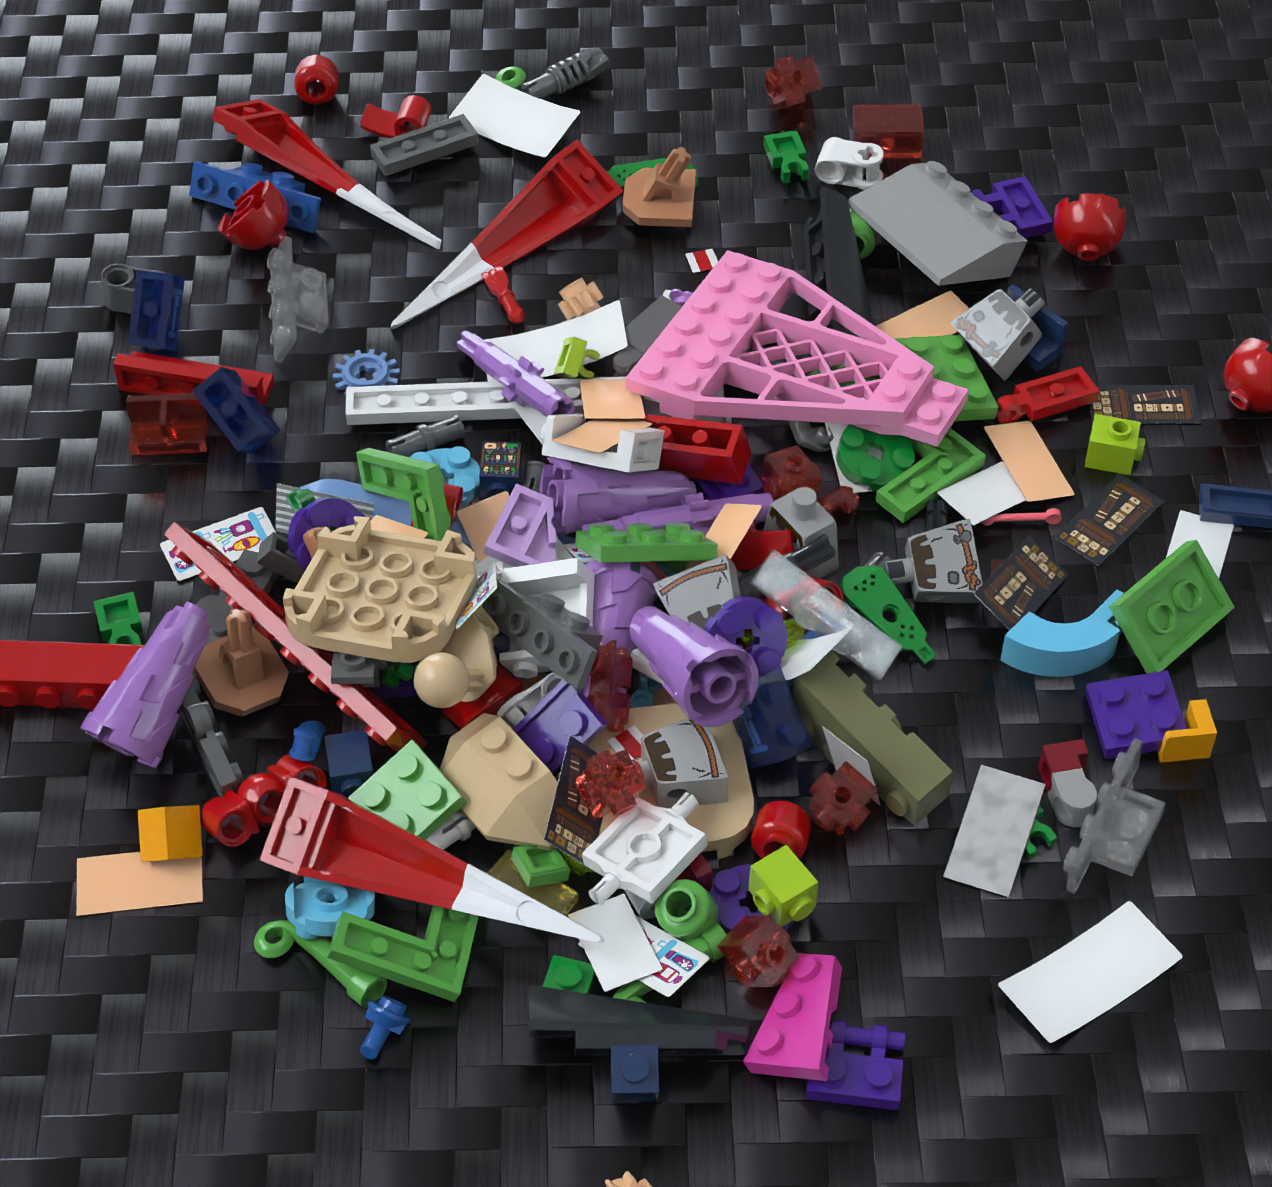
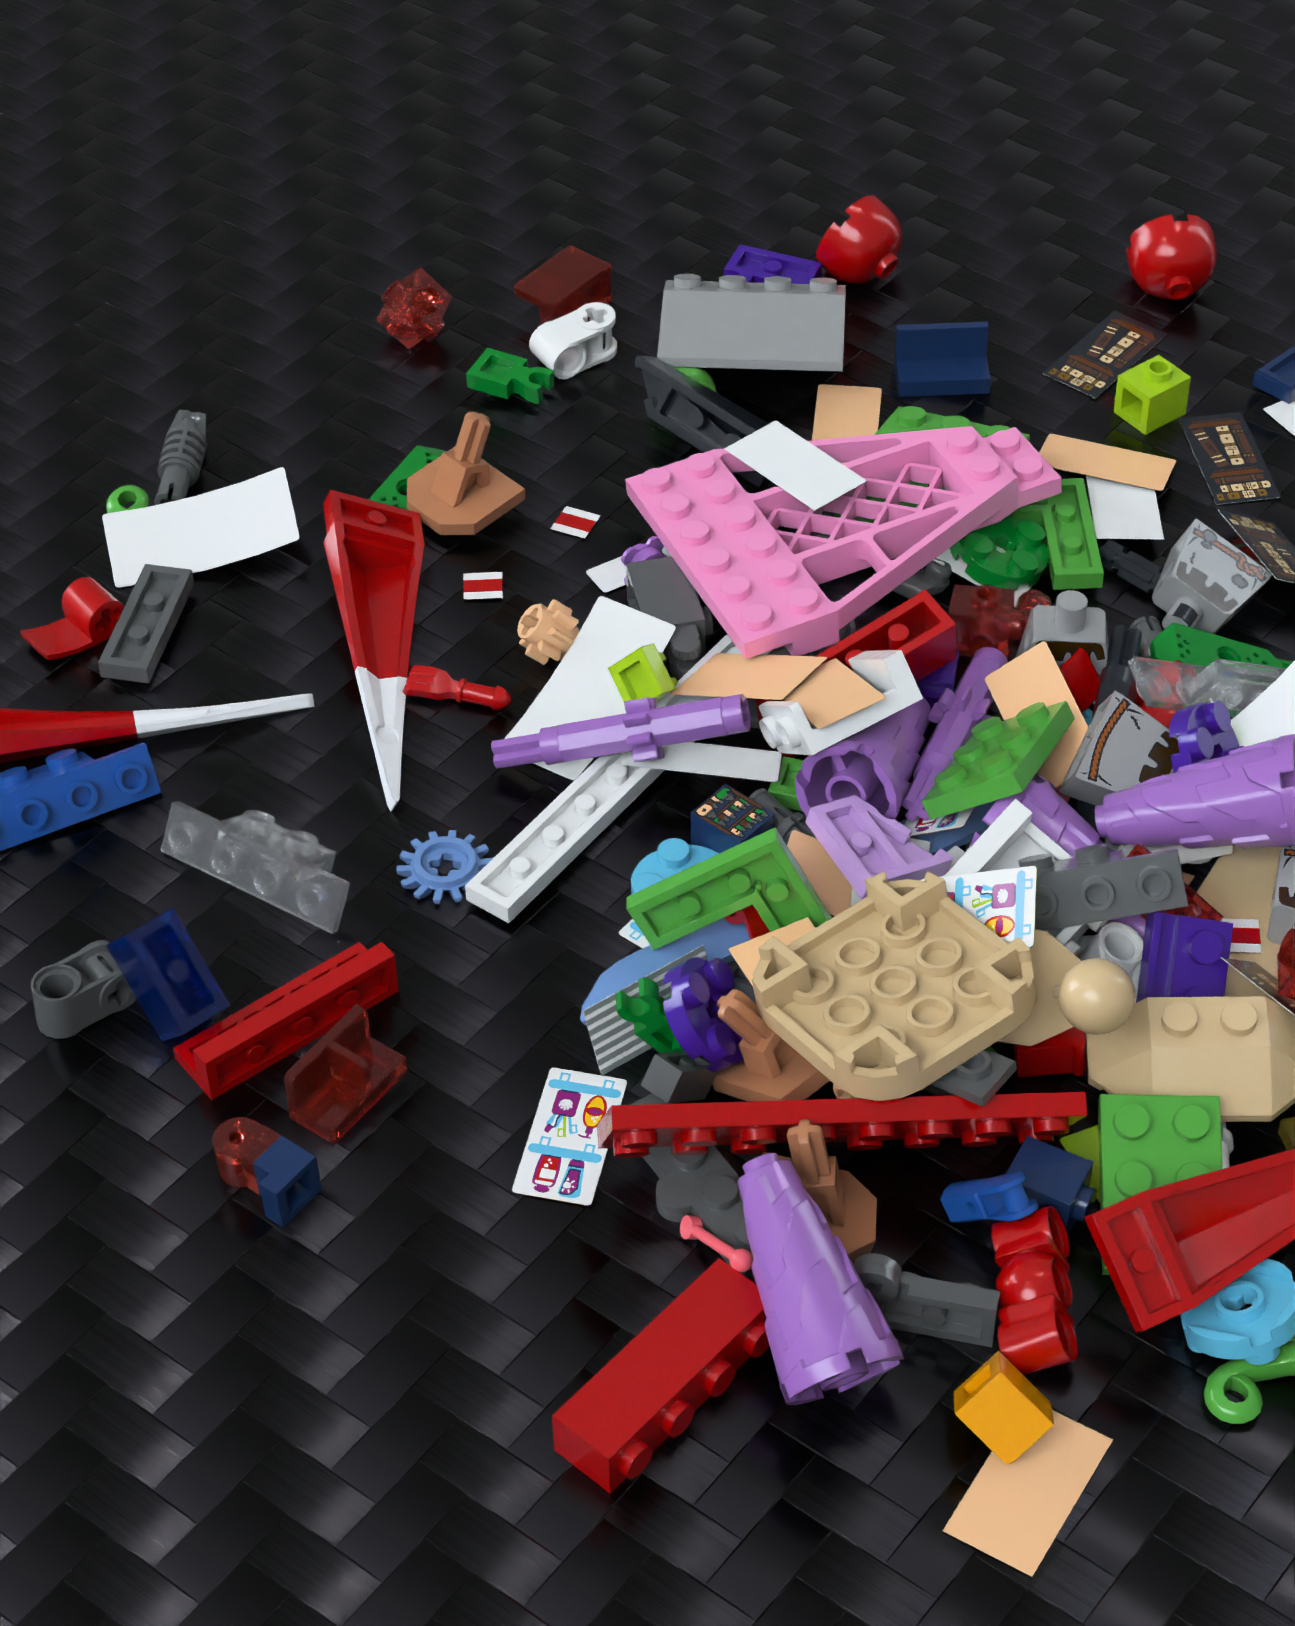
camera: 50 degrees left, 5 degrees down
green plate [94,592,143,645] -> none
clear blue brick [192,367,281,454] -> none
red cylinder [218,180,289,251] -> none
dark grey pin [386,415,465,457] -> none
light grey torso [950,288,1046,381] -> none
coral hinge [981,508,1062,526] -> none
red plate [996,366,1100,424] -> none
none -> leg [212,1117,322,1227]
none -> sticker [463,572,503,600]
none -> white sticker [725,420,867,511]

